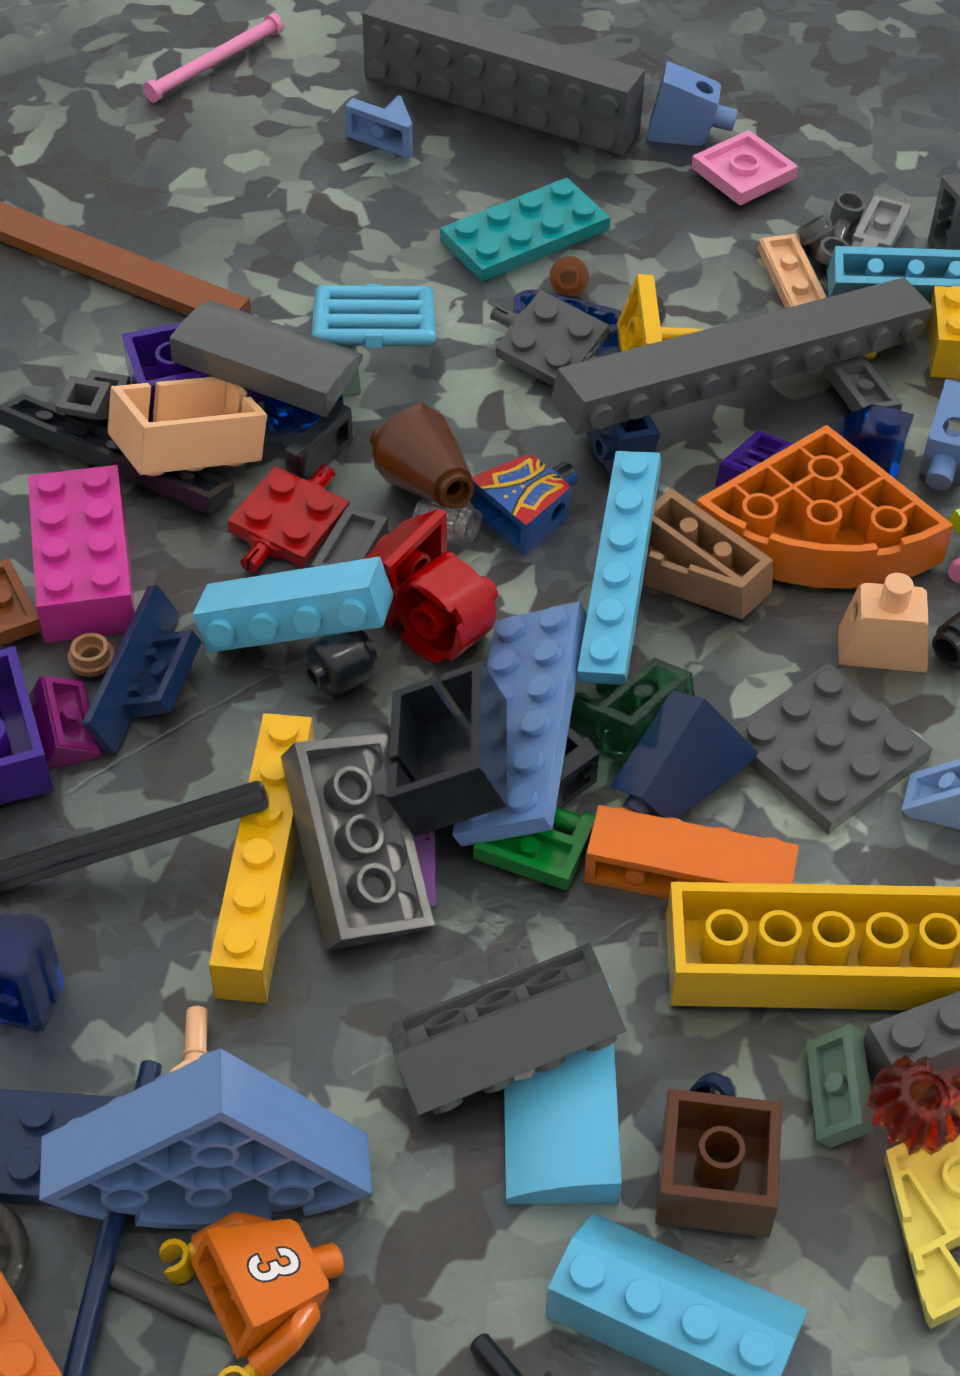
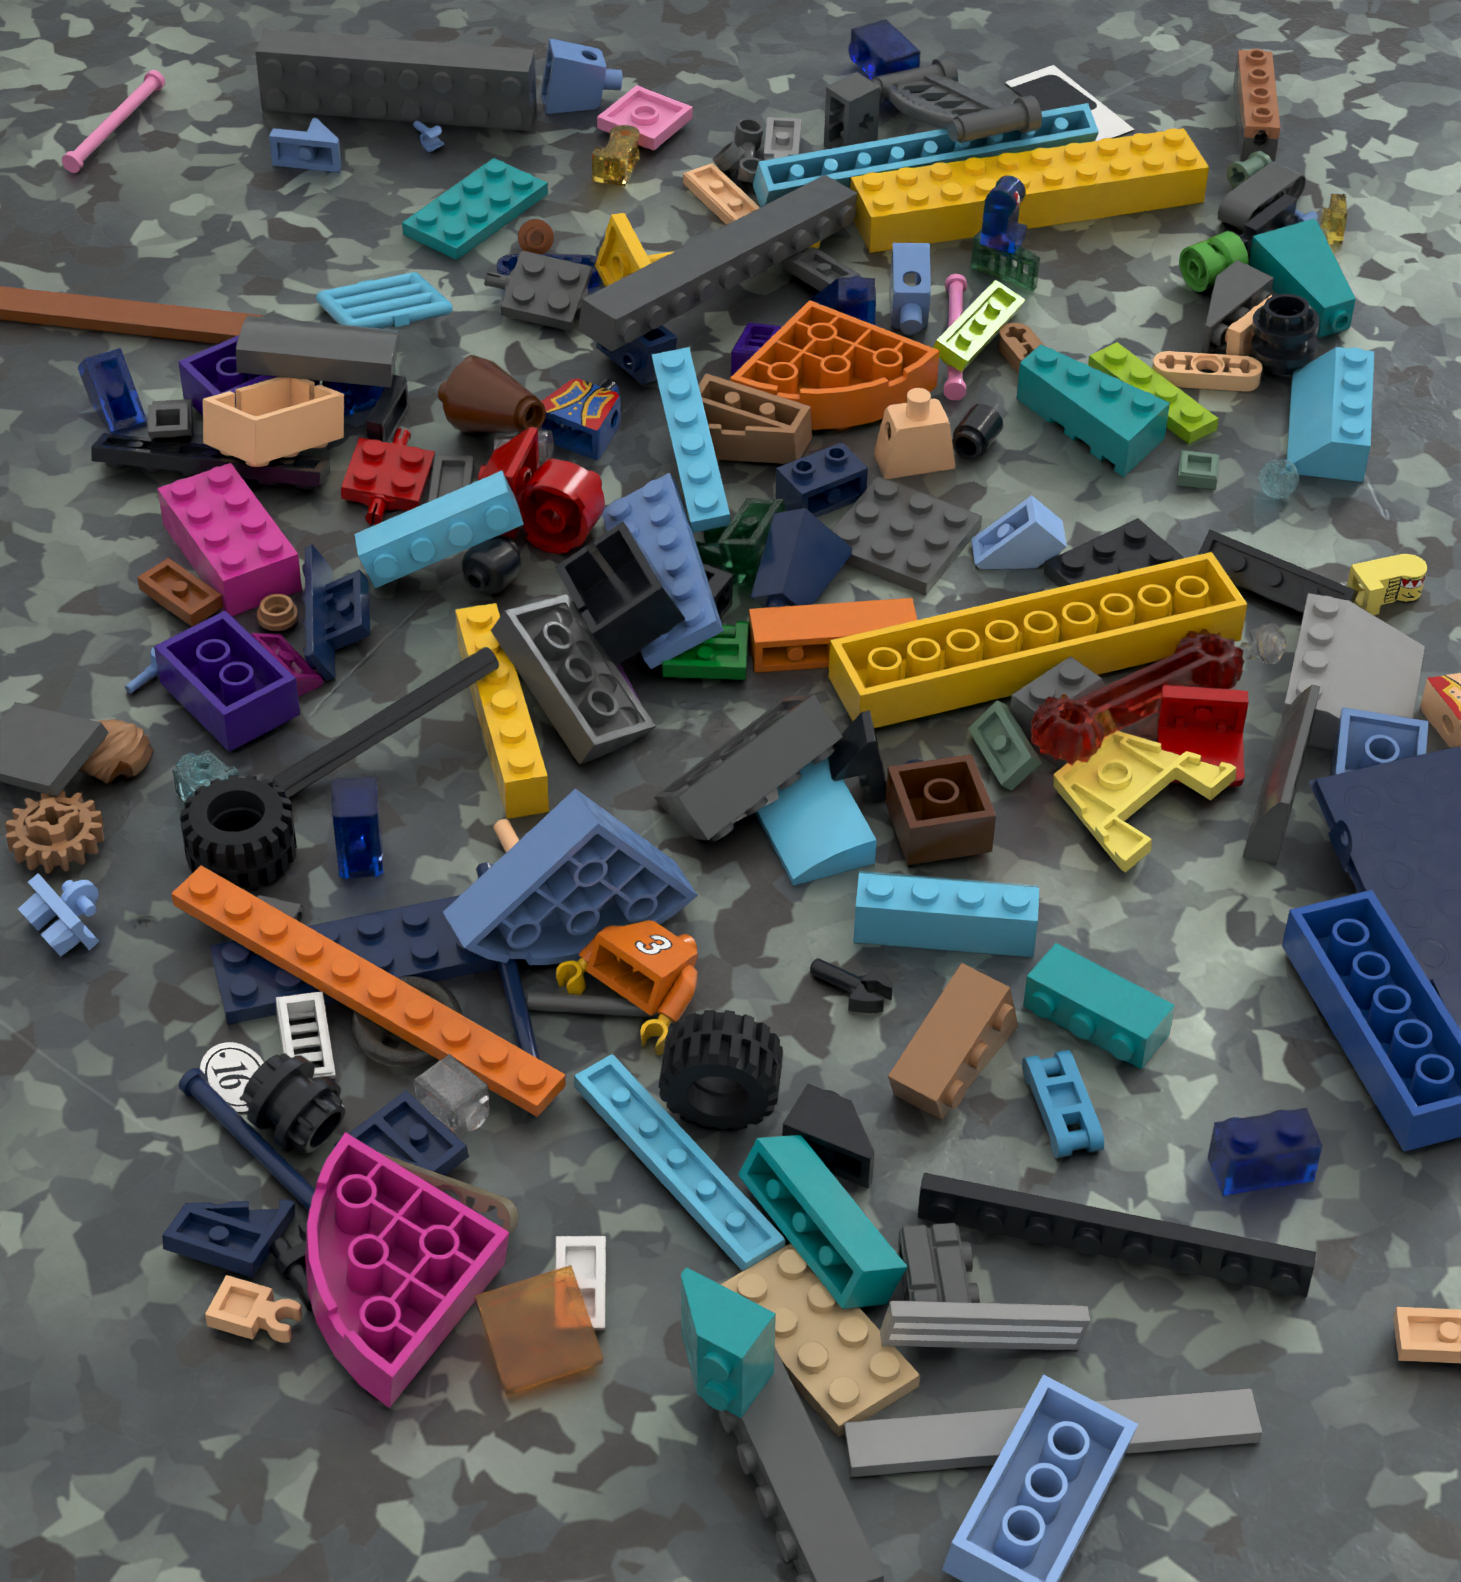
camera: 20 degrees left, 5 degrees down
none -> clear blue slope [77,348,147,433]
none -> medium blue hand [413,120,444,152]
none -> clear yellow leg [592,125,640,187]
none -> dark blue brick [775,442,868,518]
none -> black slope [828,710,887,803]

